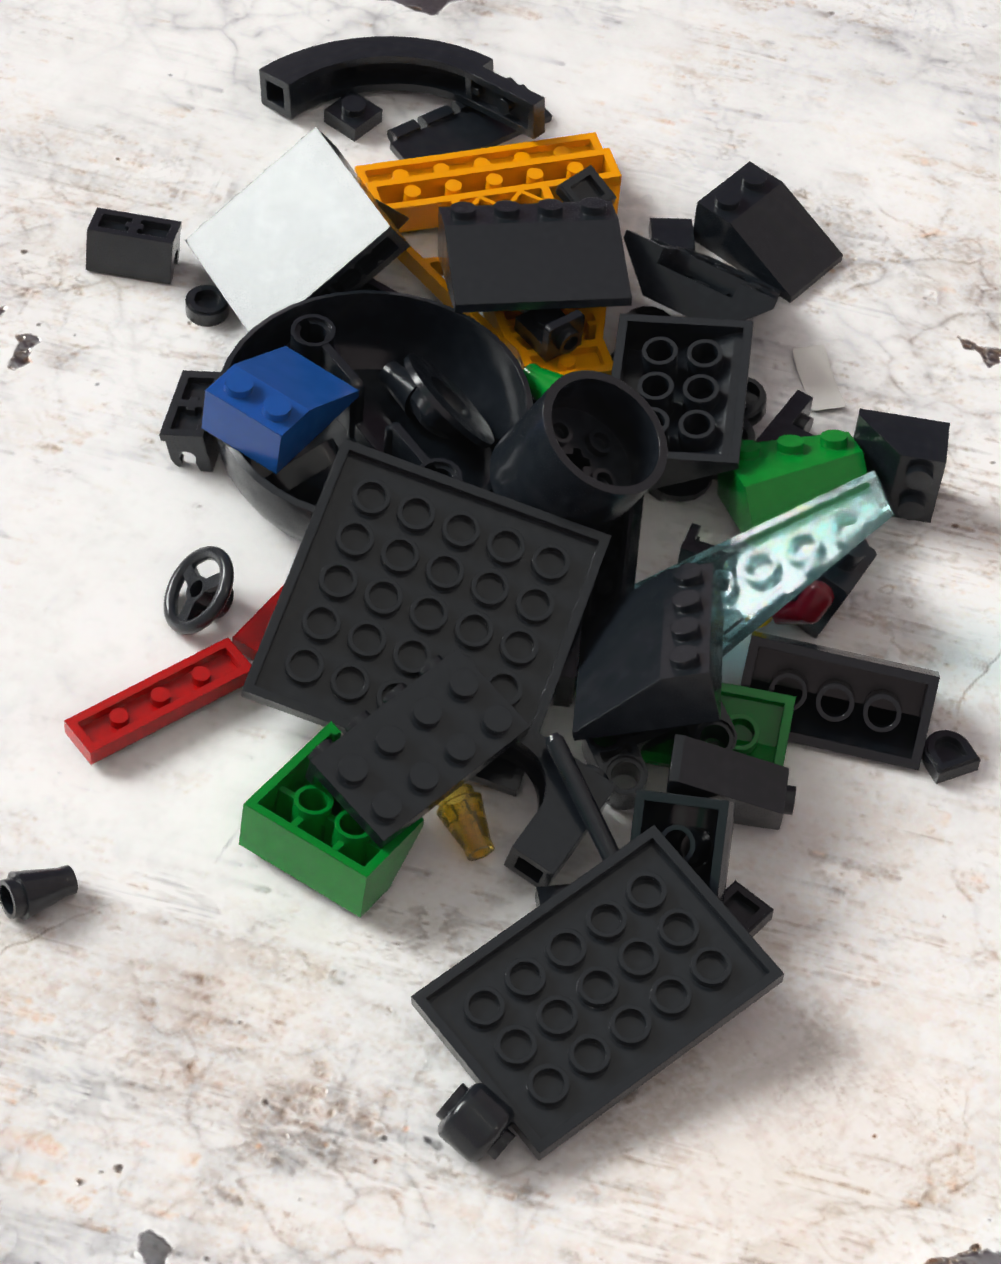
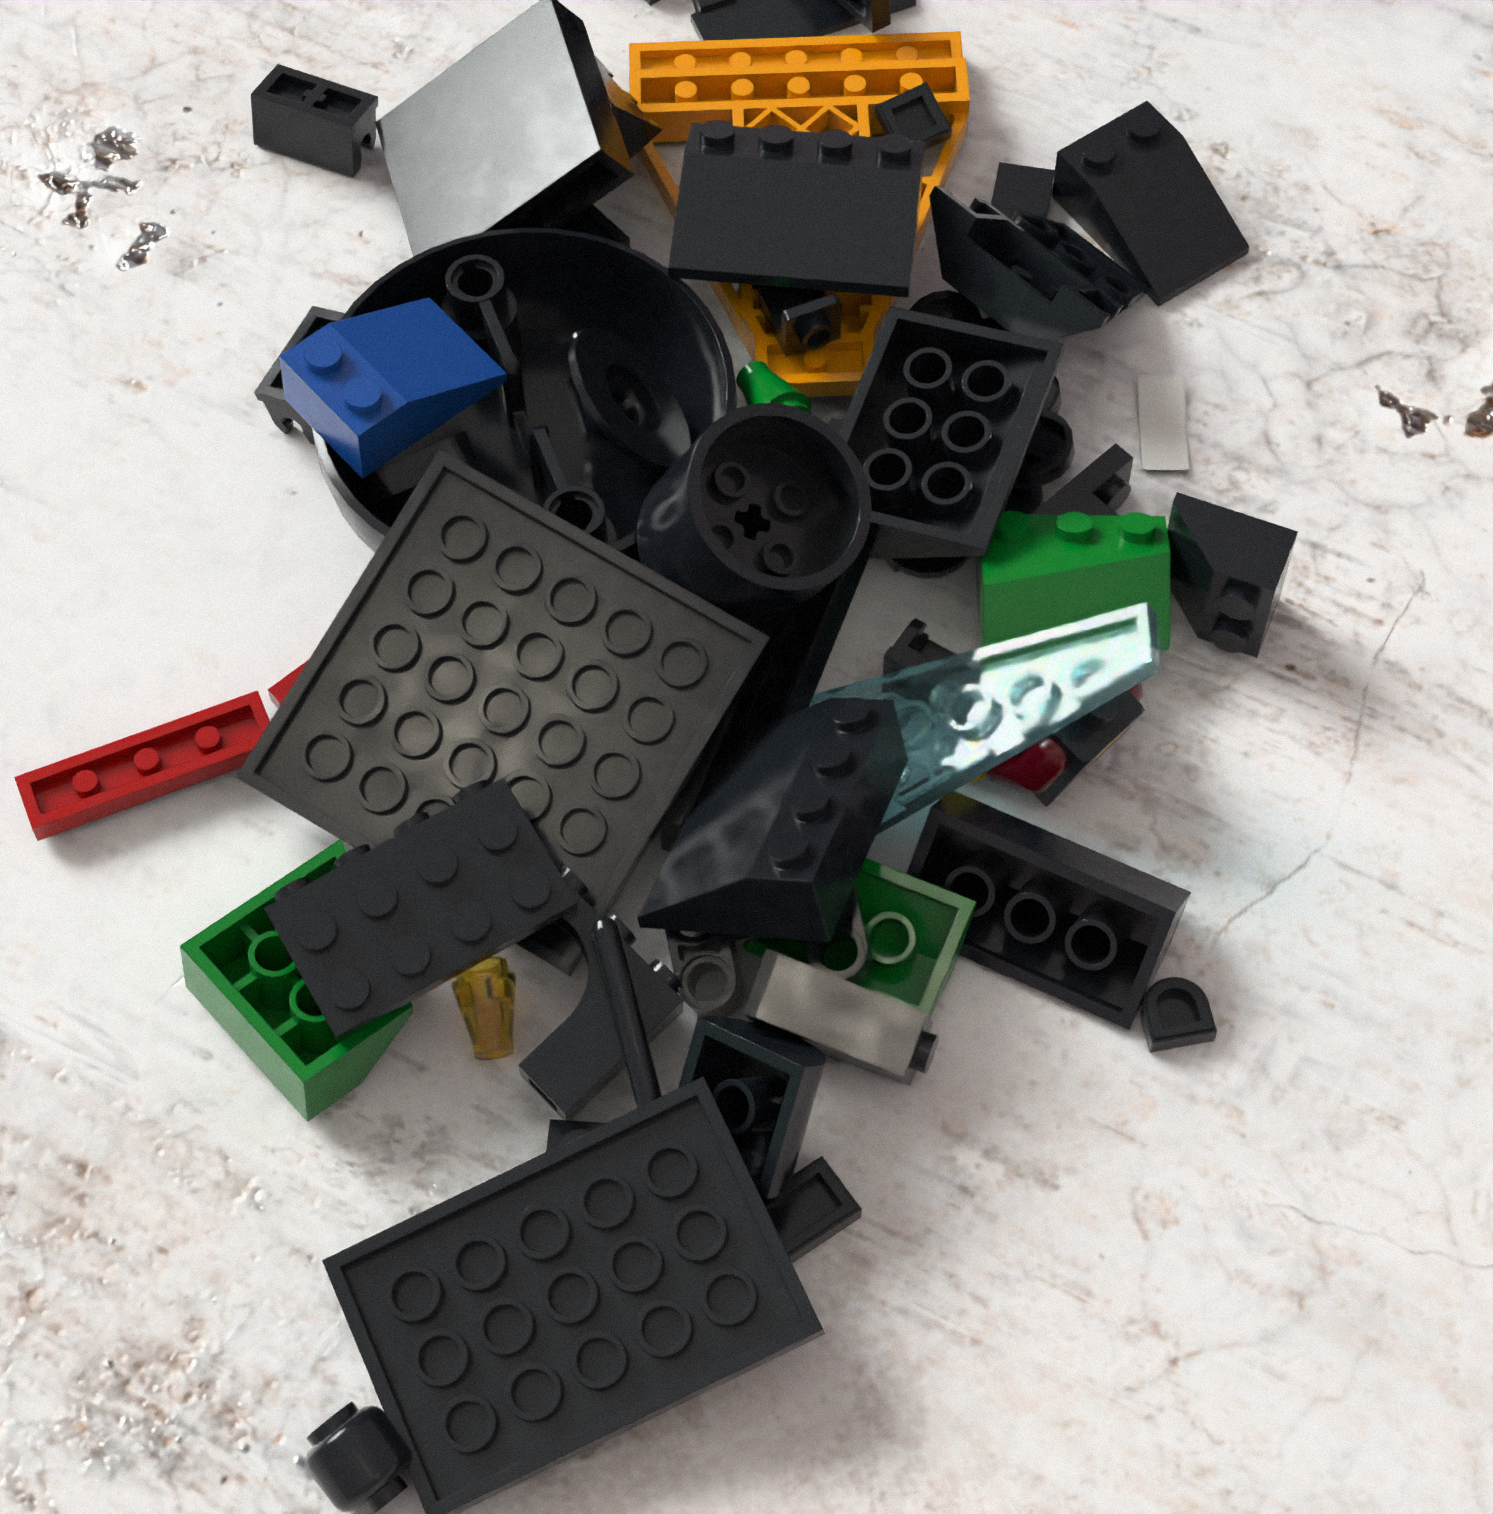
camera: 20 degrees right, 10 degrees up
black piece [163,546,234,635] -> none
black tile [185,285,229,327] -> none

